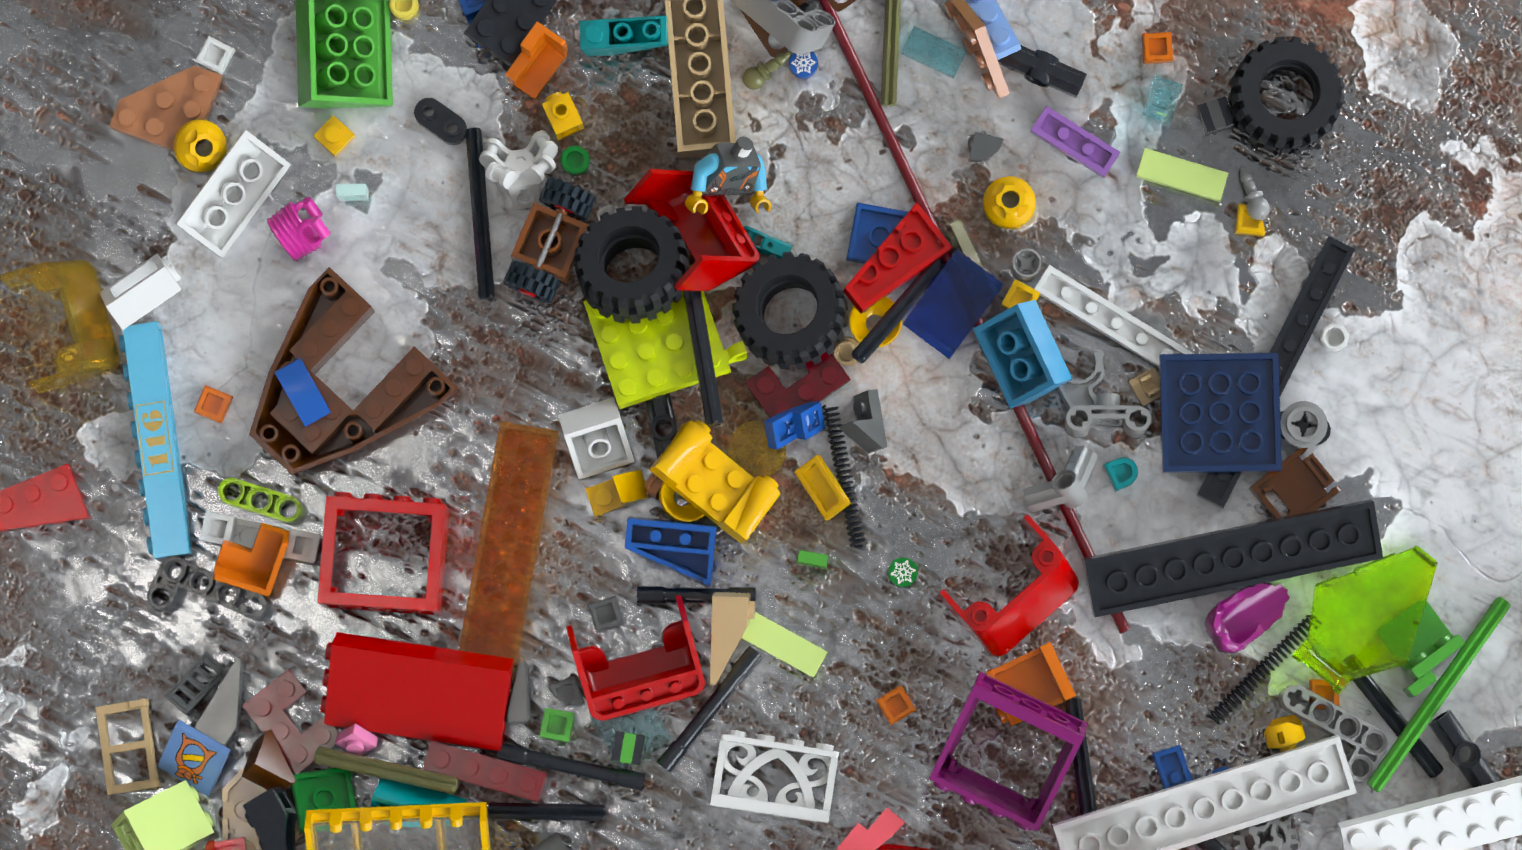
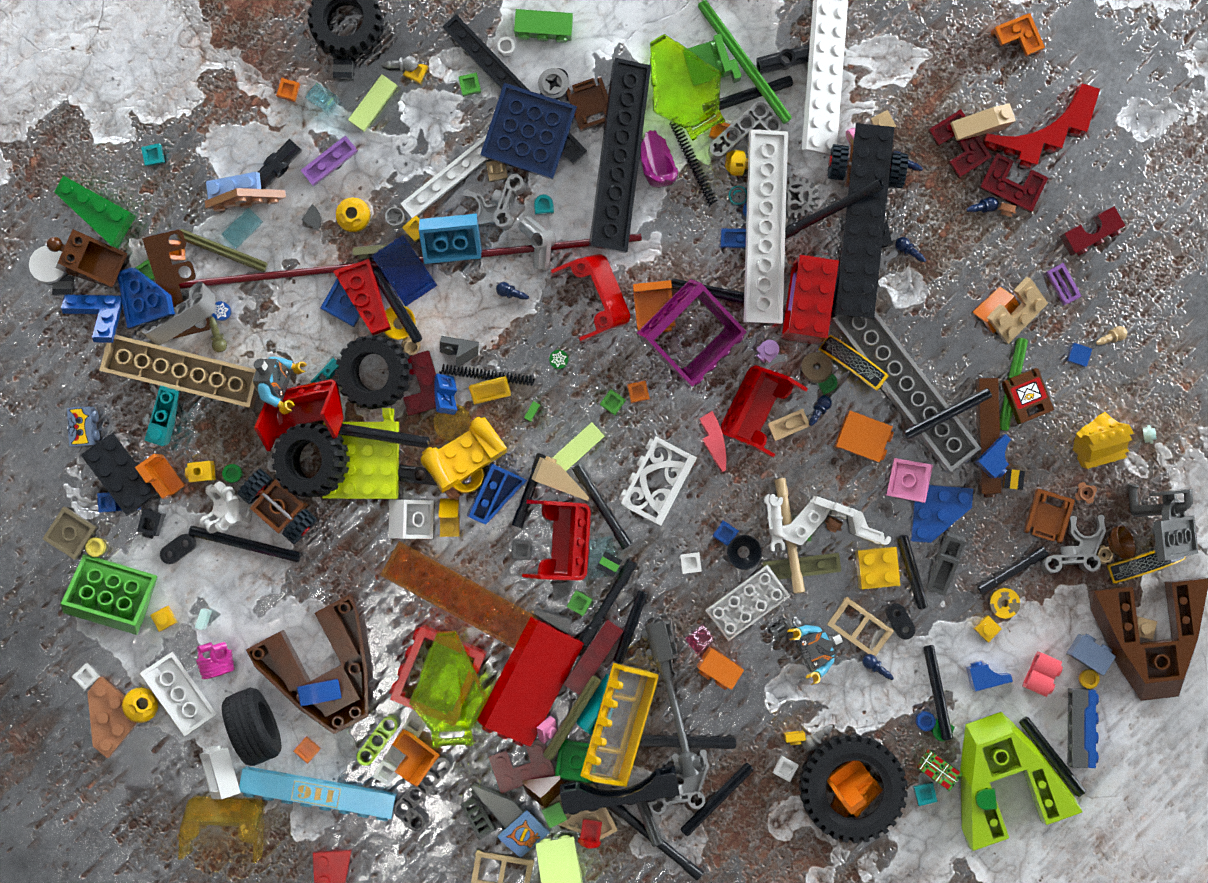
camera: 75 degrees left, 5 degrees up
none -> black brick [137,509,166,539]
none -> black tyre [222,687,282,766]
none -> clear neon green windscreen [409,631,488,749]
none -> bright green tile [458,72,481,97]
none -> dark blue bar [496,282,529,300]
none -> bright green brick [514,9,573,43]
none -> bright green tile [541,801,567,828]
none -> bright green tile [599,389,626,416]
none -> tile [728,186,747,206]

